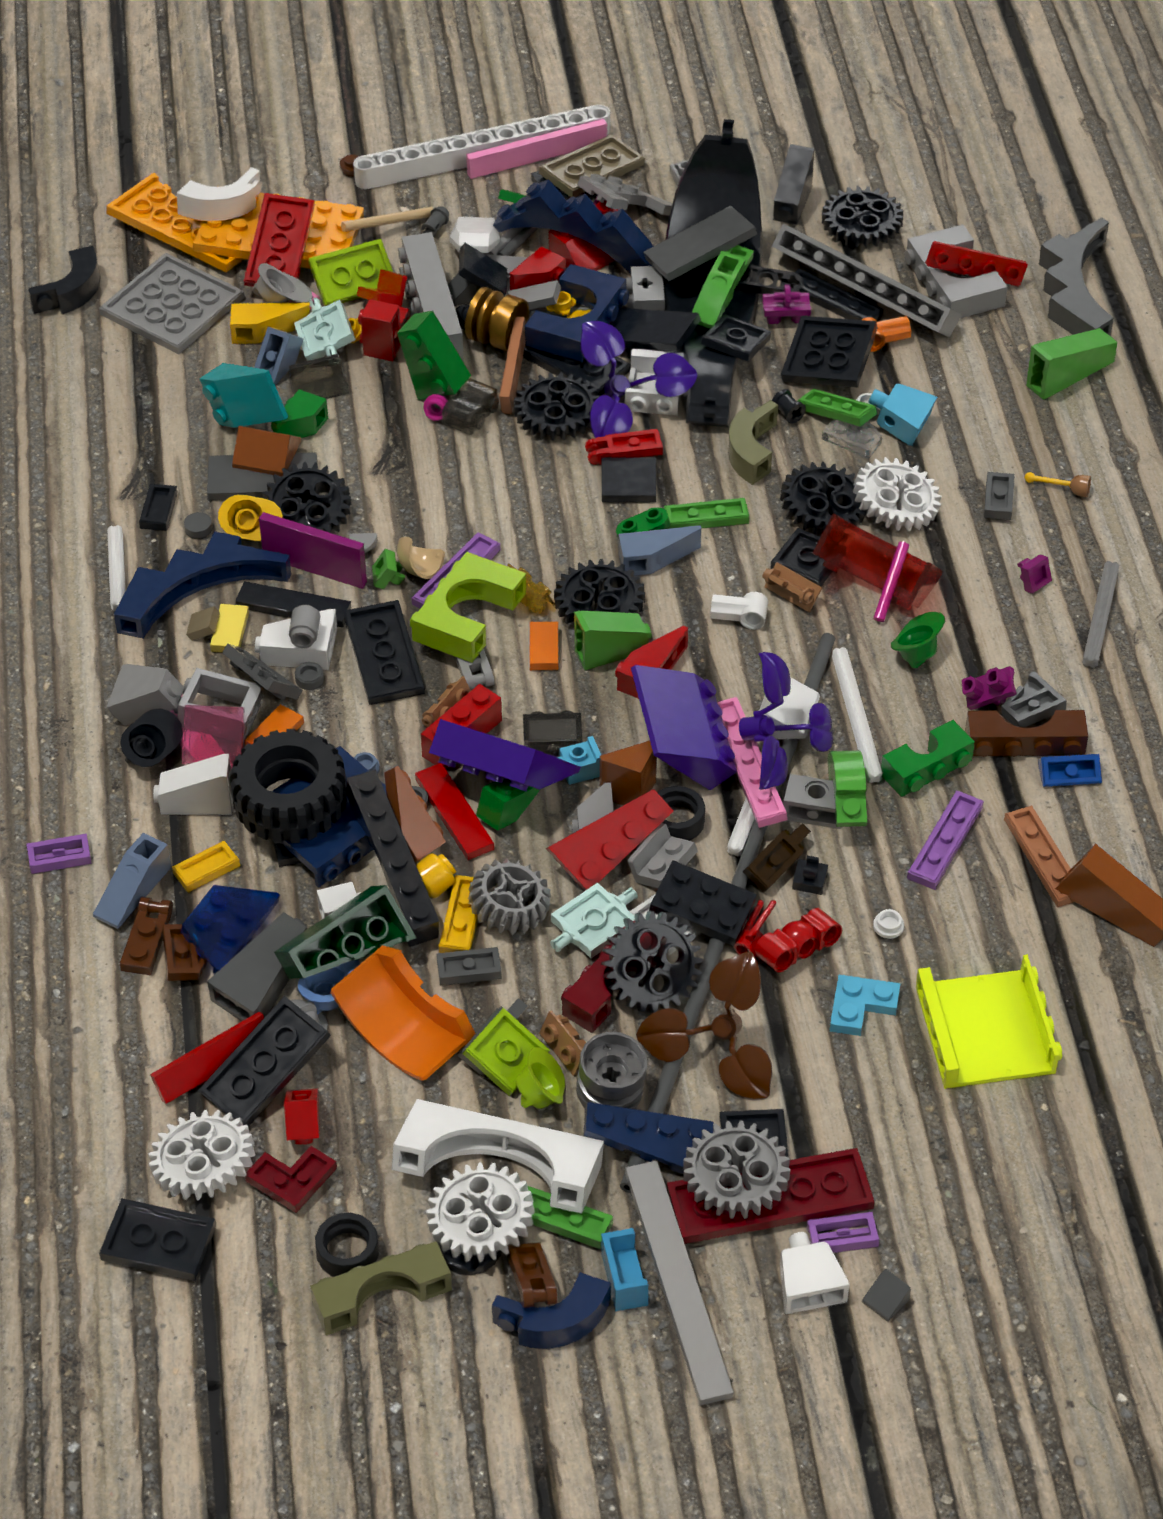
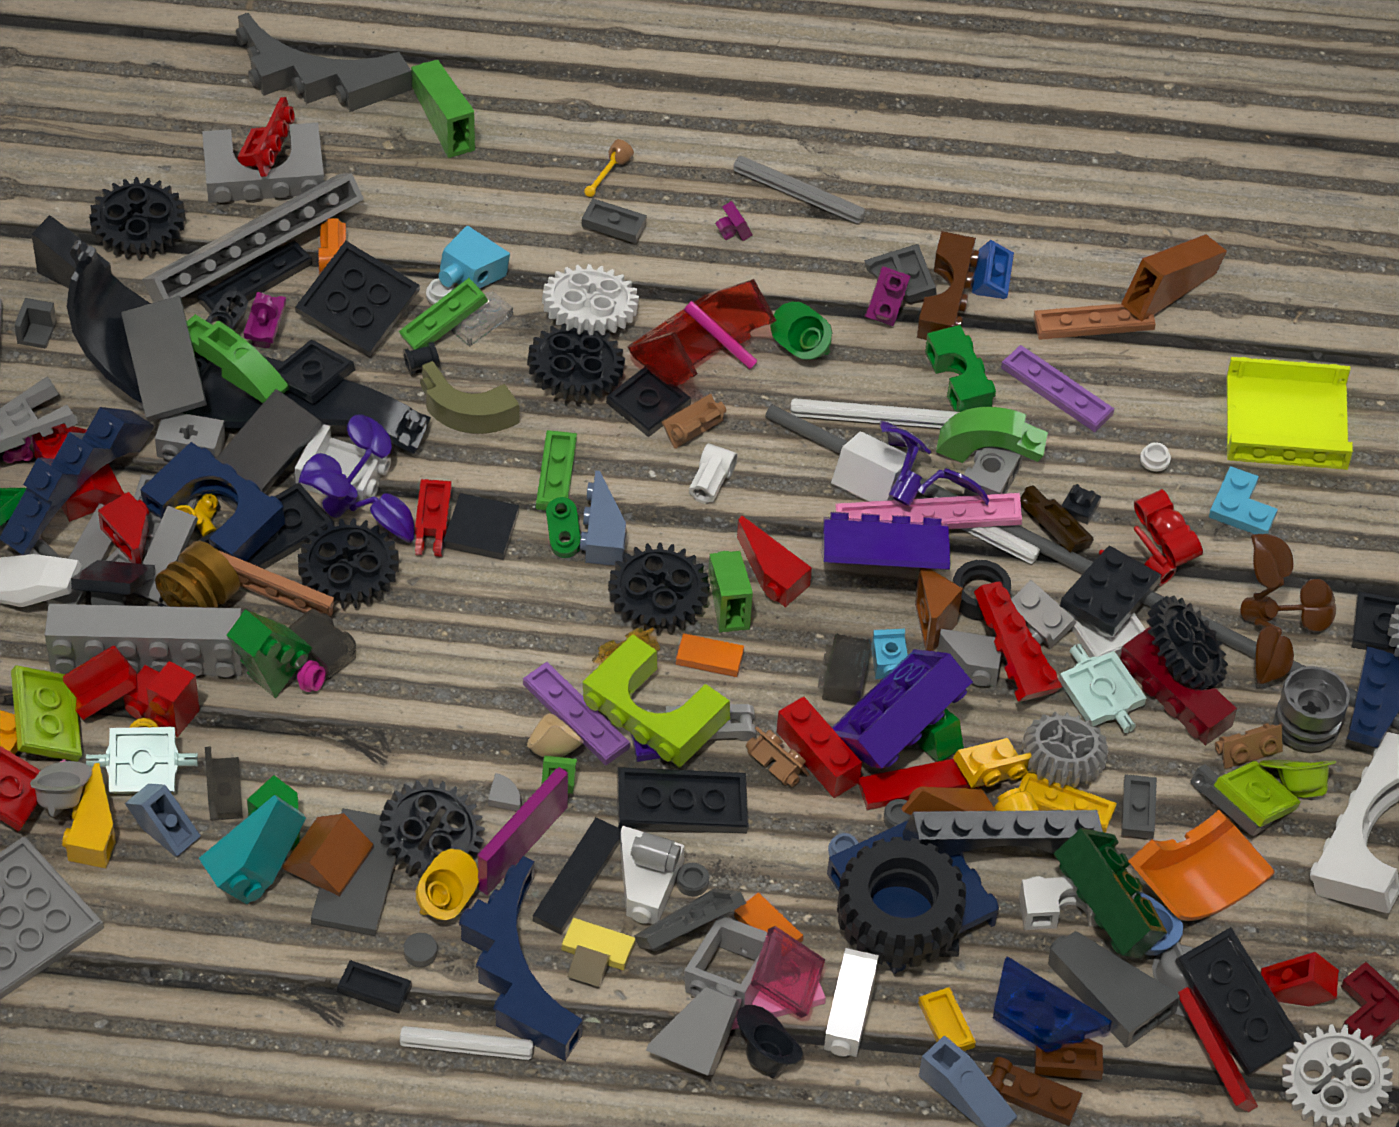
camera: 80 degrees left, 5 degrees up
none -> yellow bracket [953,738,1032,788]

